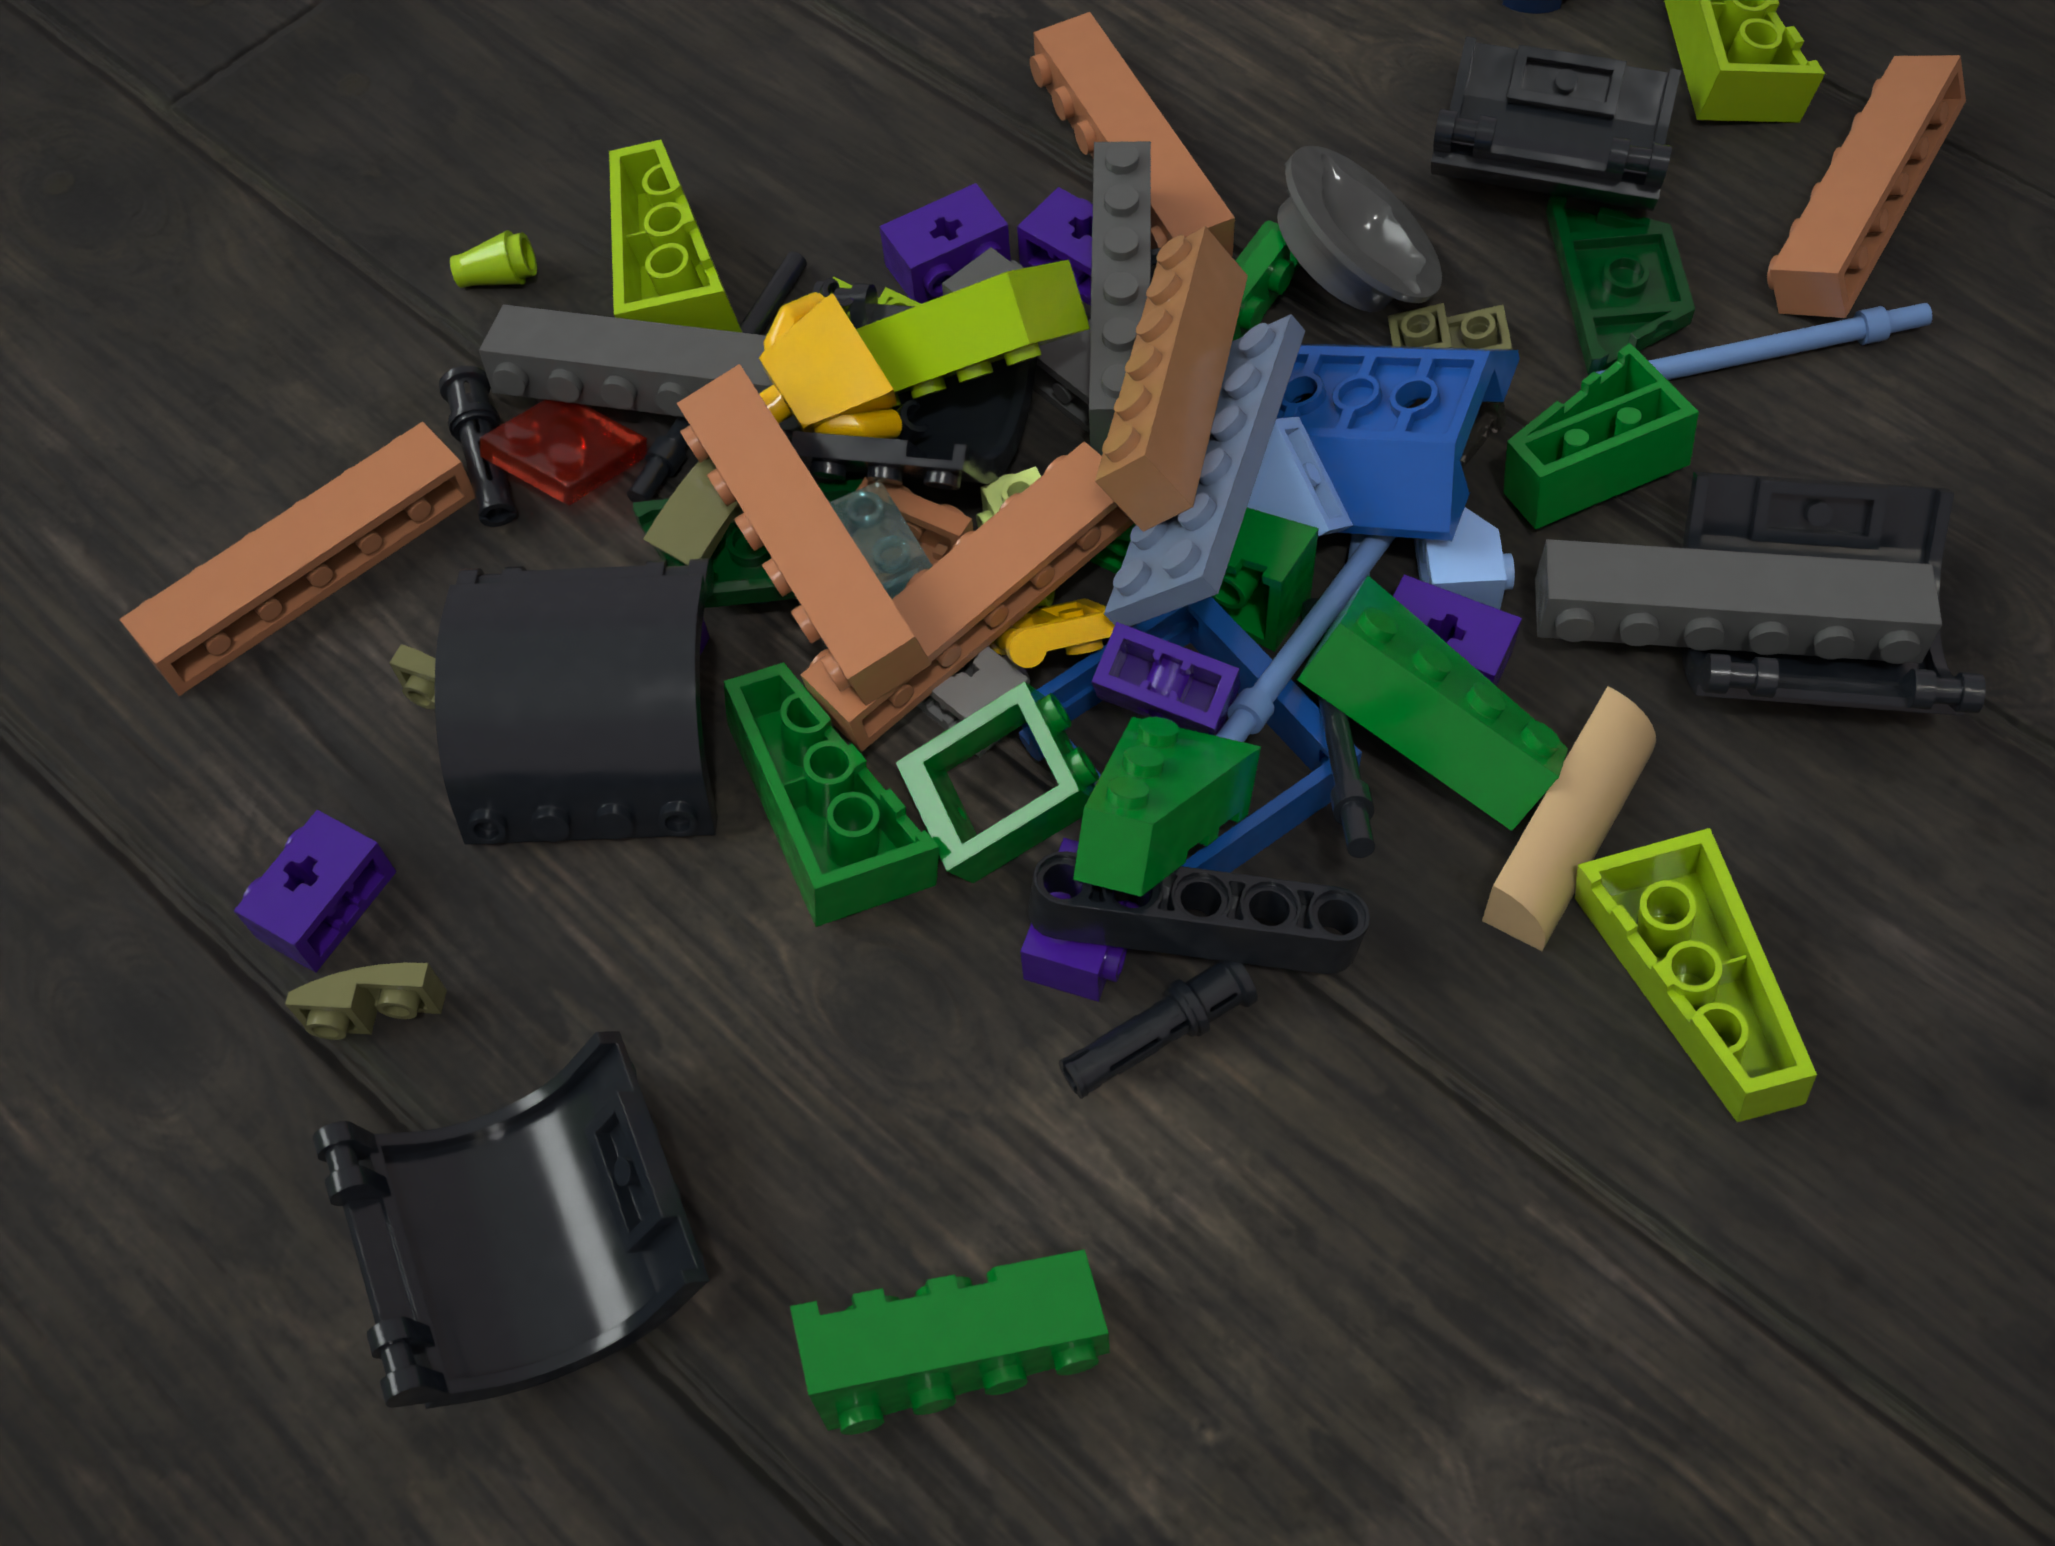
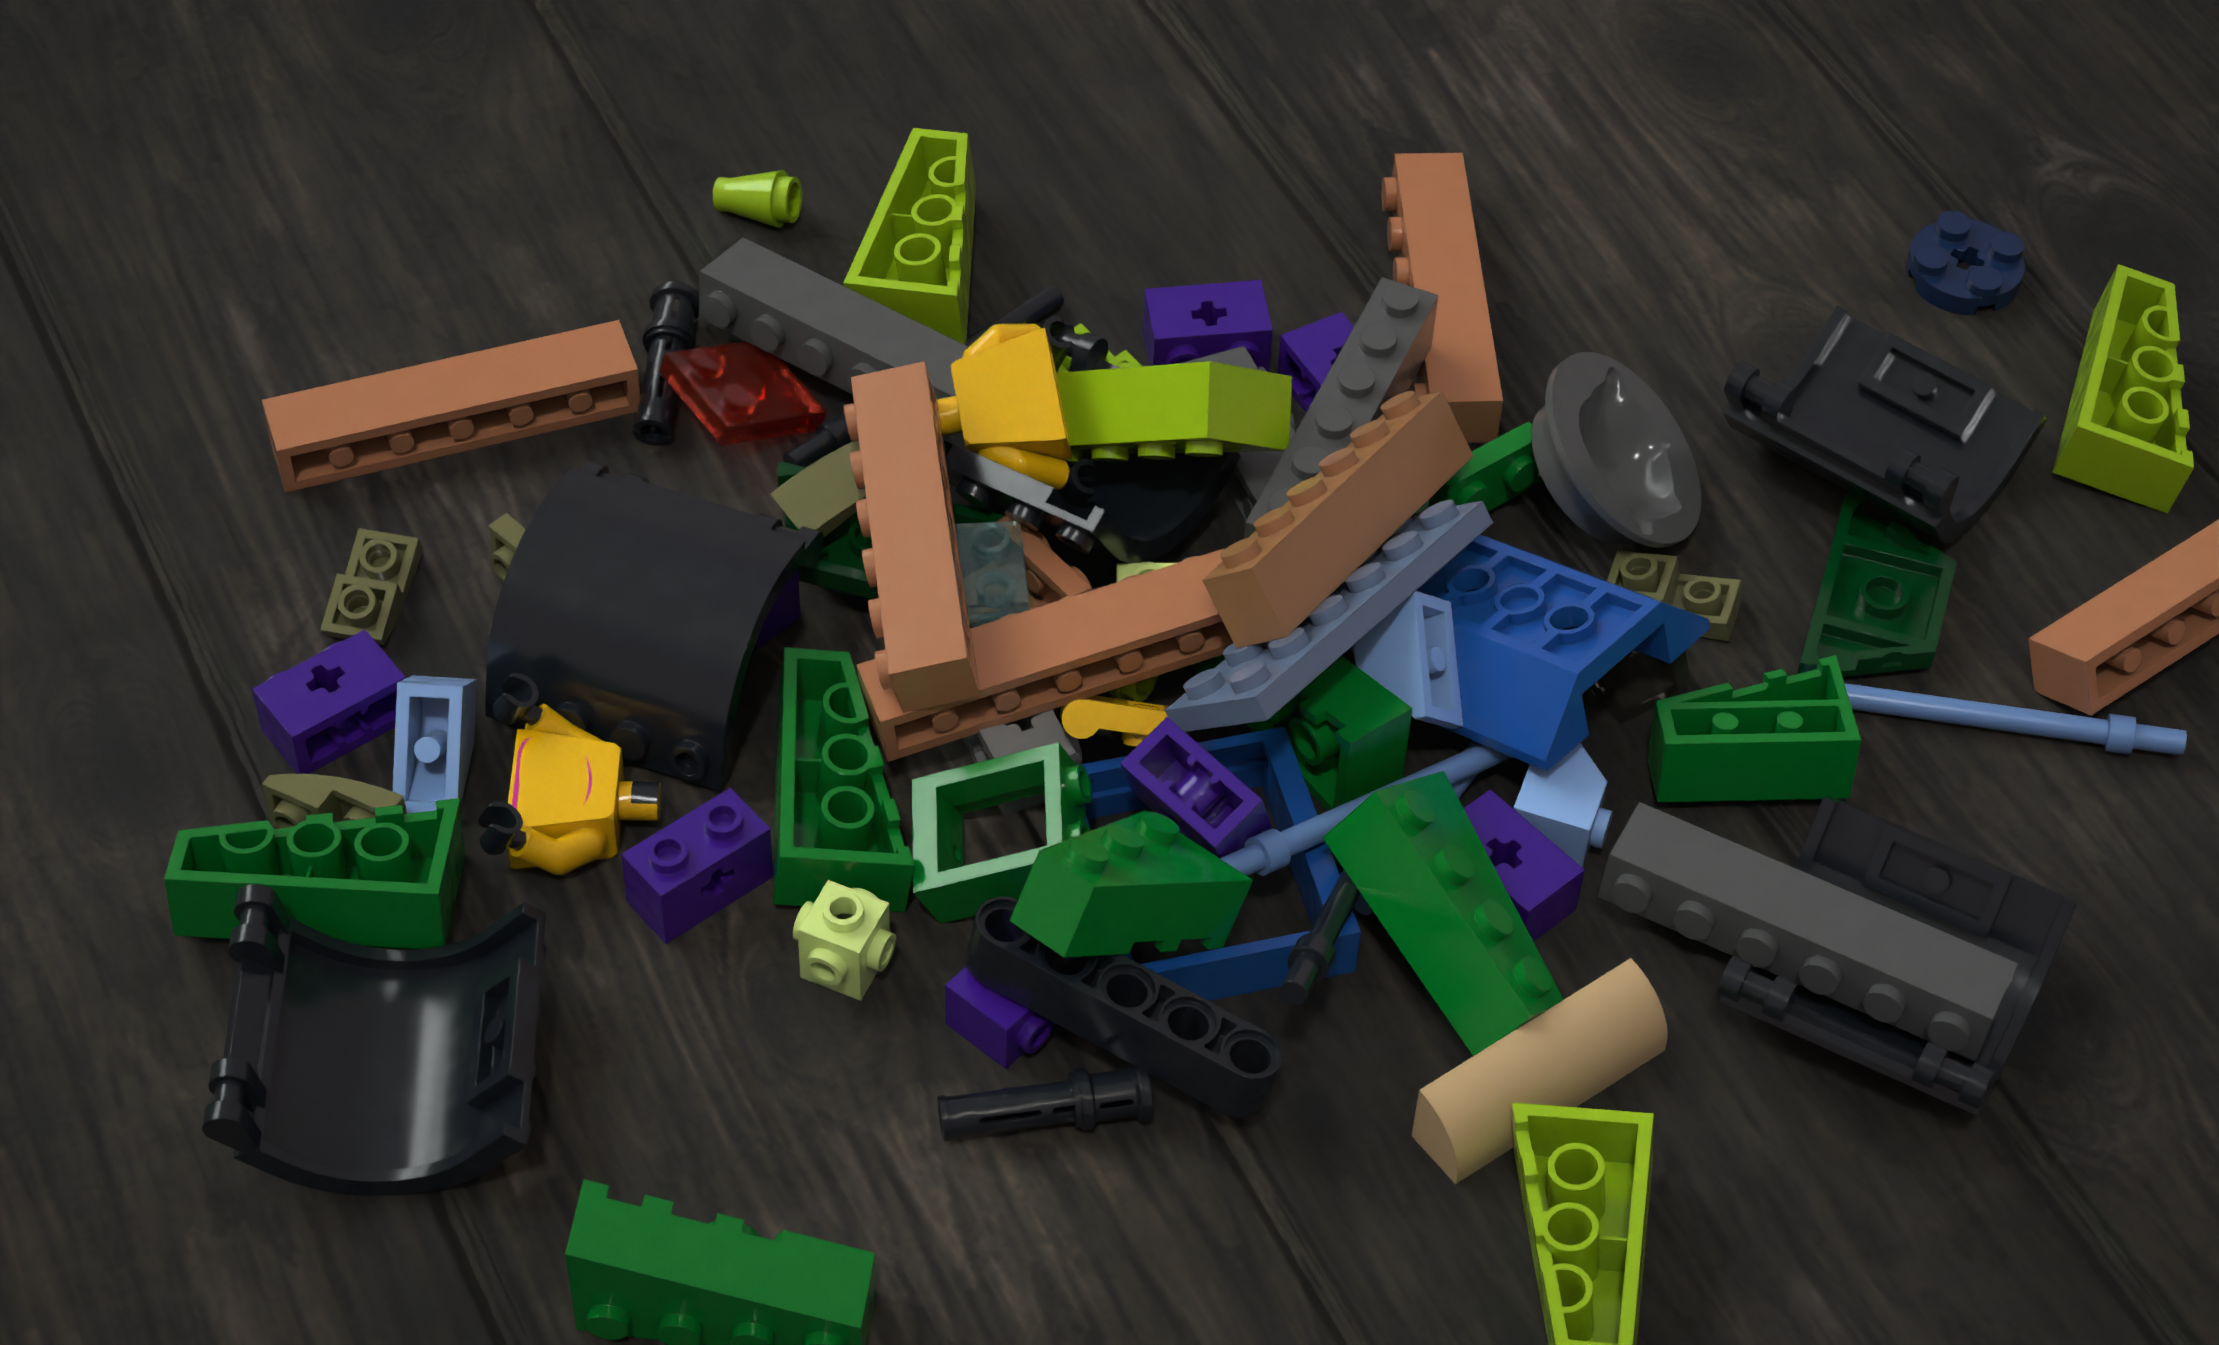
camera: 15 degrees right, 10 degrees down
none -> green wedge [164,798,466,949]
none -> olive slope [320,528,423,645]
none -> light blue slope [392,675,477,814]
none -> yellow torso [478,673,661,875]
none -> dark purple brick [621,787,773,944]
none -> yellowish green brick [793,880,896,1001]

